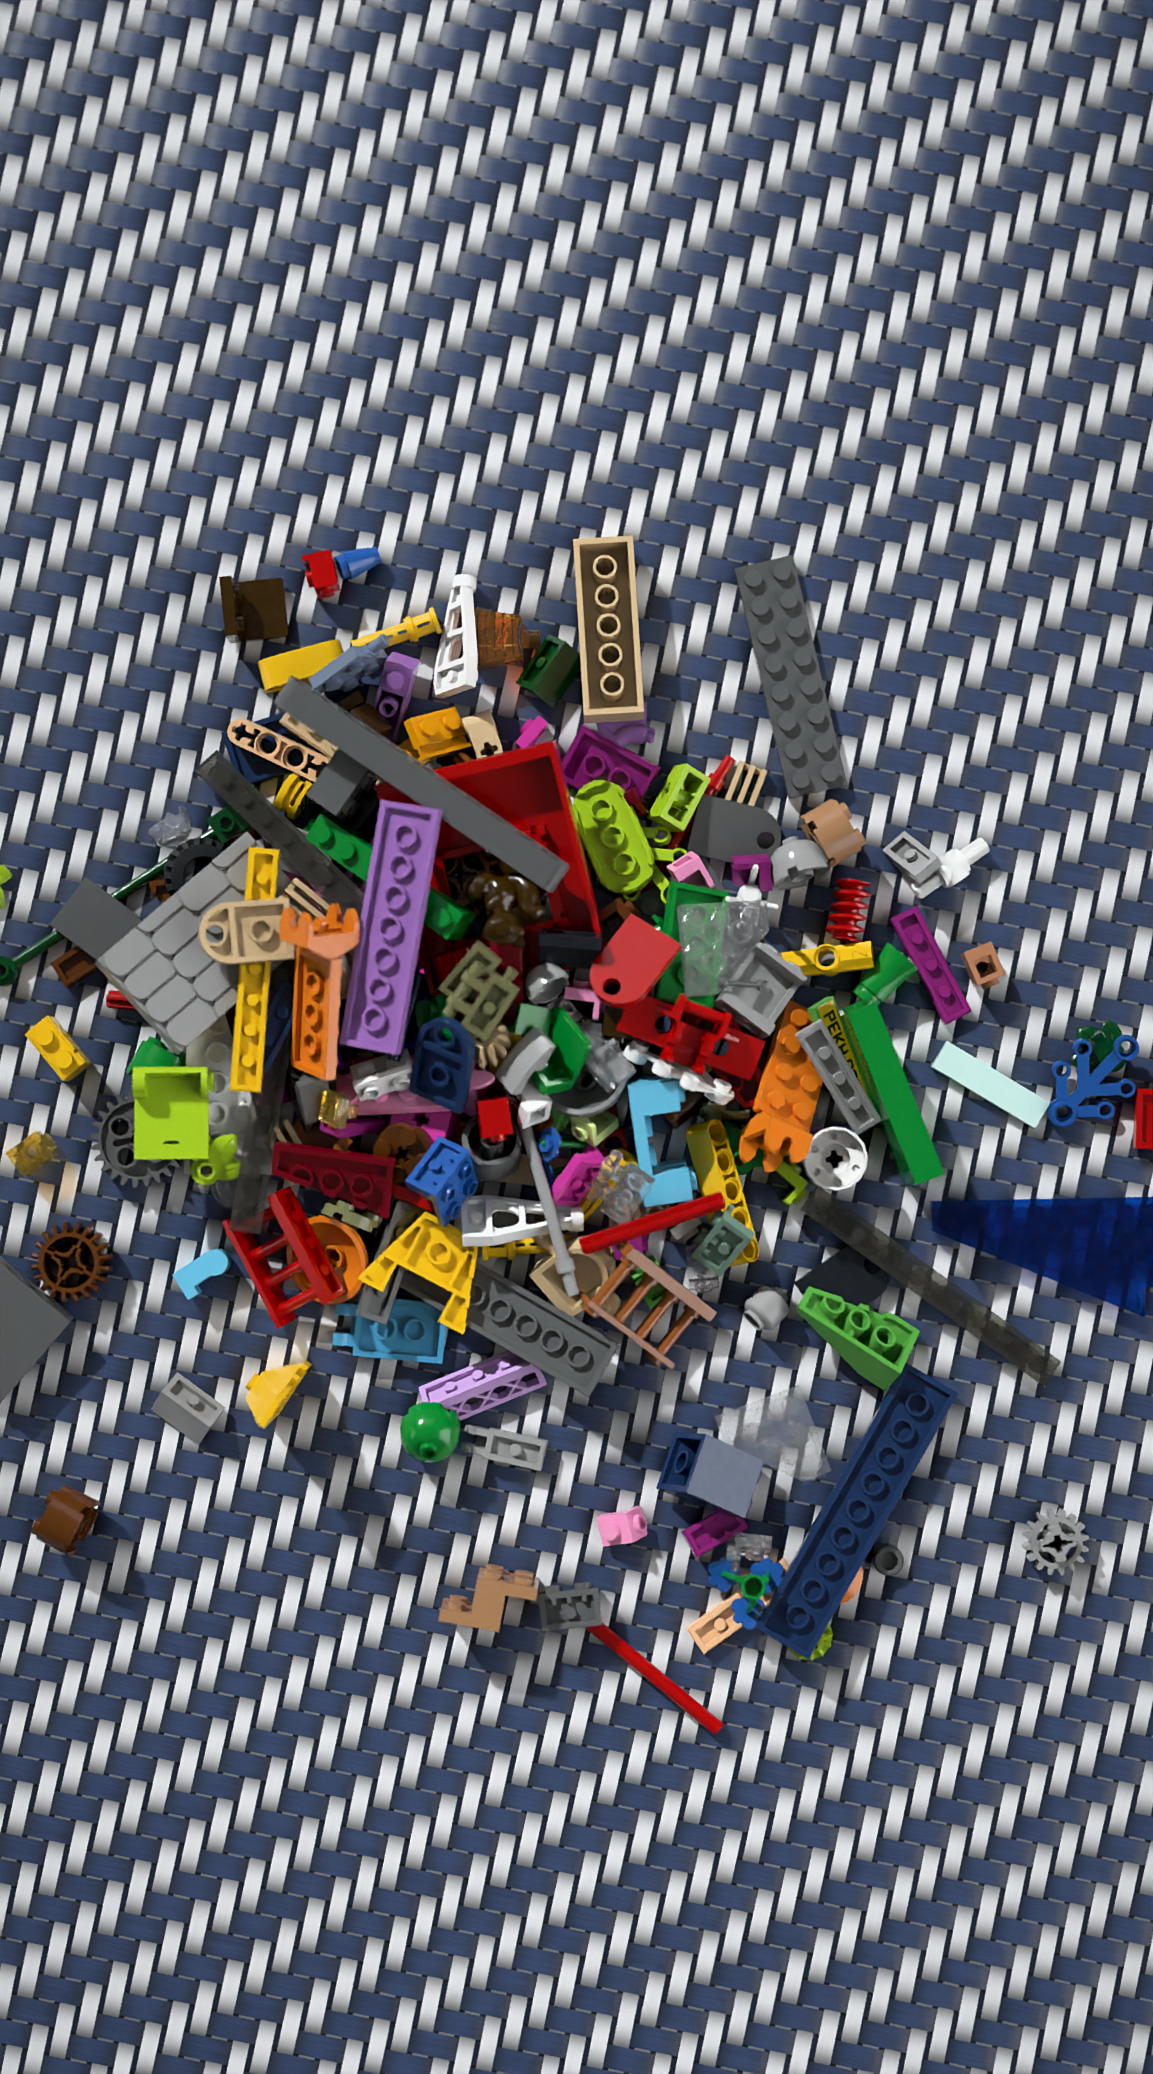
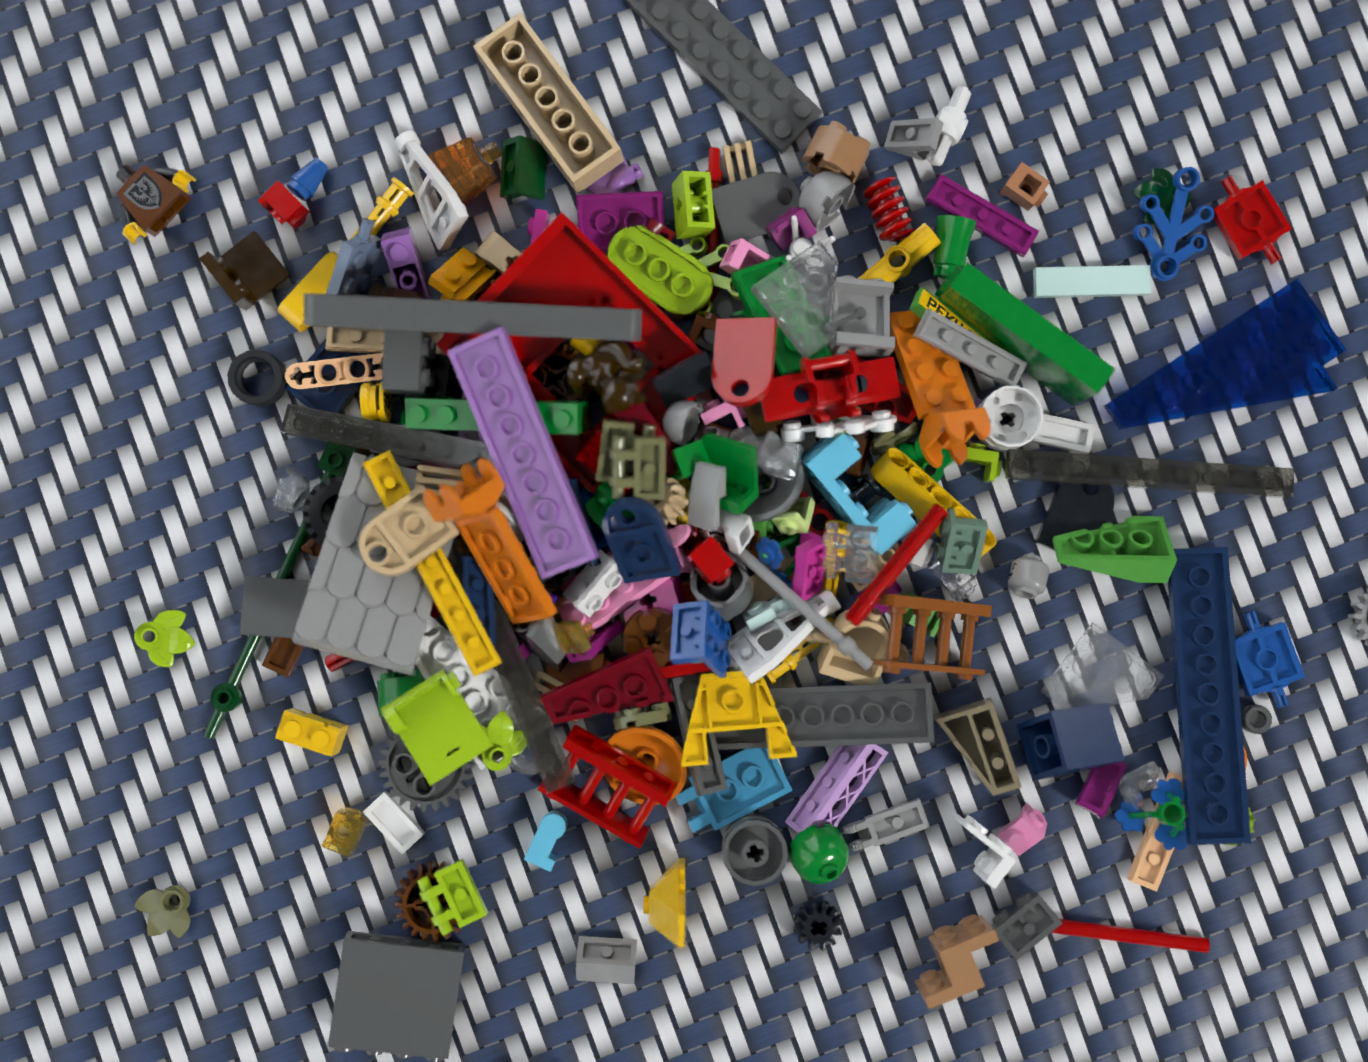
camera: 35 degrees left, 0 degrees up
none -> torso [116,165,197,245]
none -> black tyre [227,350,288,407]
none -> white tile [363,790,426,855]
none -> lime plate [417,858,488,936]
none -> dark grey wheel [721,813,788,886]
none -> light aqua plate [741,595,793,631]
none -> black gear [793,899,843,951]
none -> black bush [848,473,882,506]
none -> dark tan wedge [935,697,1022,796]
none -> white bracket [954,814,1017,889]
none -> white tile [1031,414,1096,454]
none -> blue plate [1235,610,1305,708]

